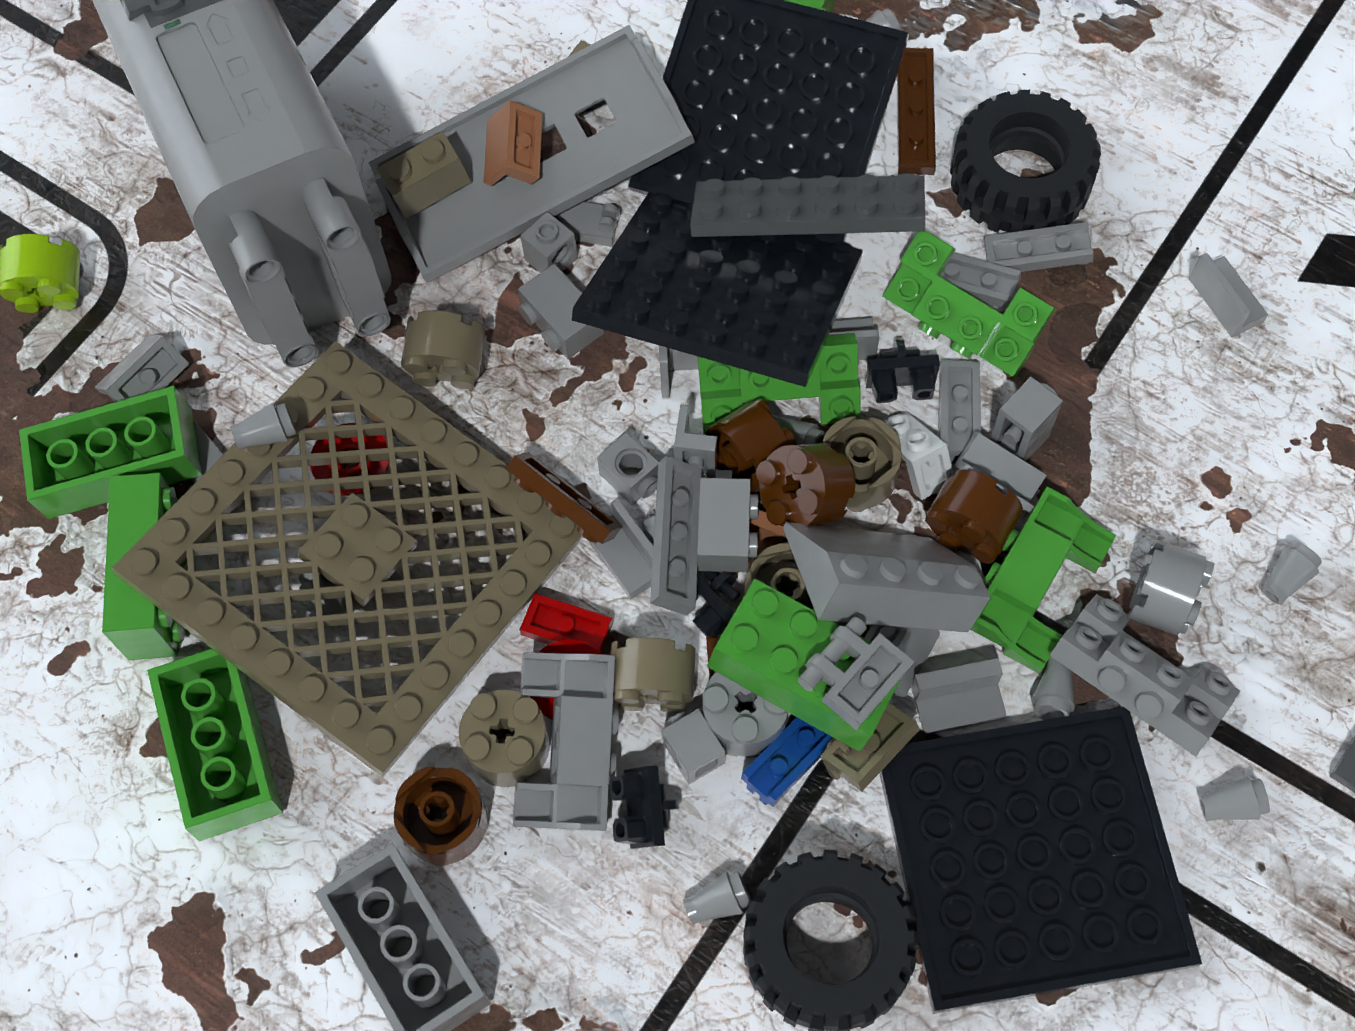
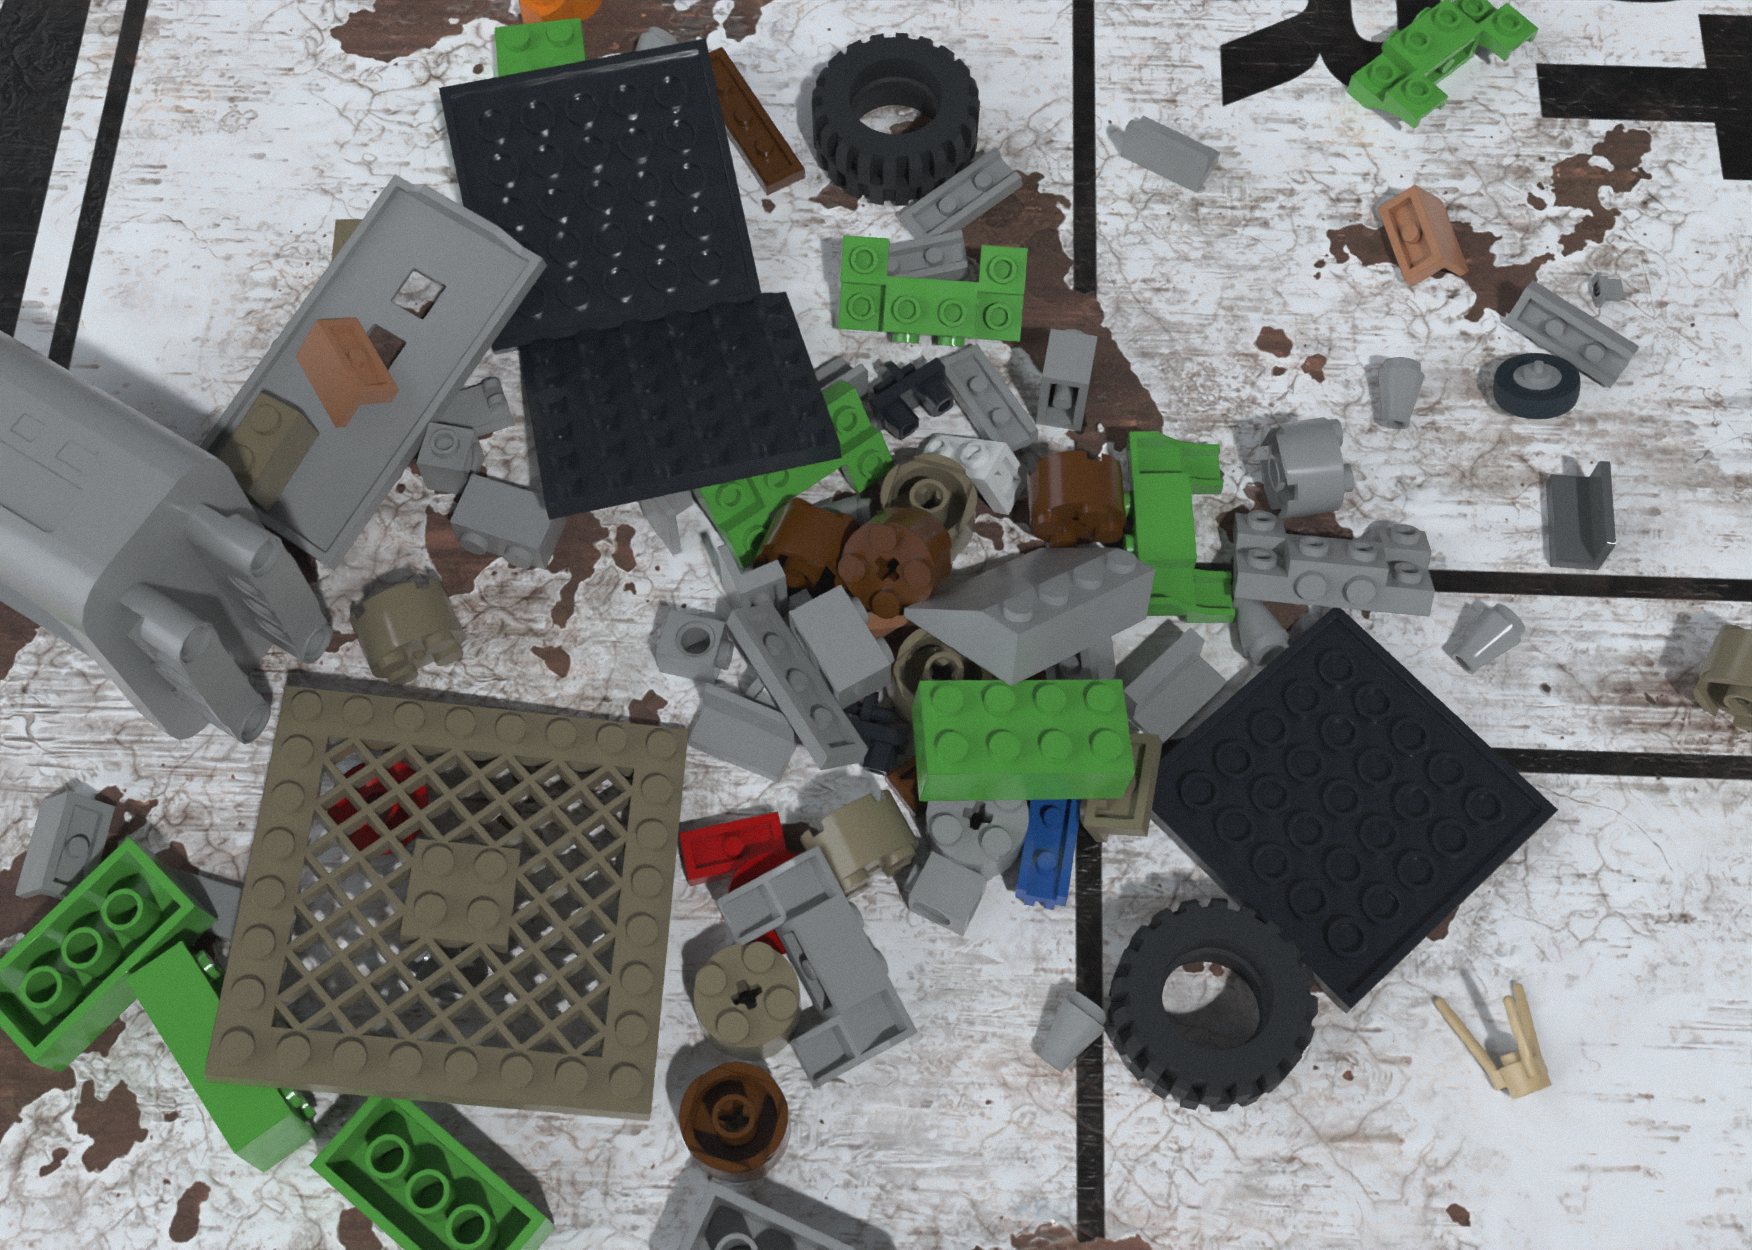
camera: 35 degrees left, 0 degrees up
light grey cone [230,403,296,450] -> none
reddish brown plate [506,452,623,544] -> none
black hips [609,765,679,849] -> none
dark grey plate [690,173,925,237] -> none
light grey plate [798,617,914,731] -> none
light grey panel [954,431,1047,513] -> none

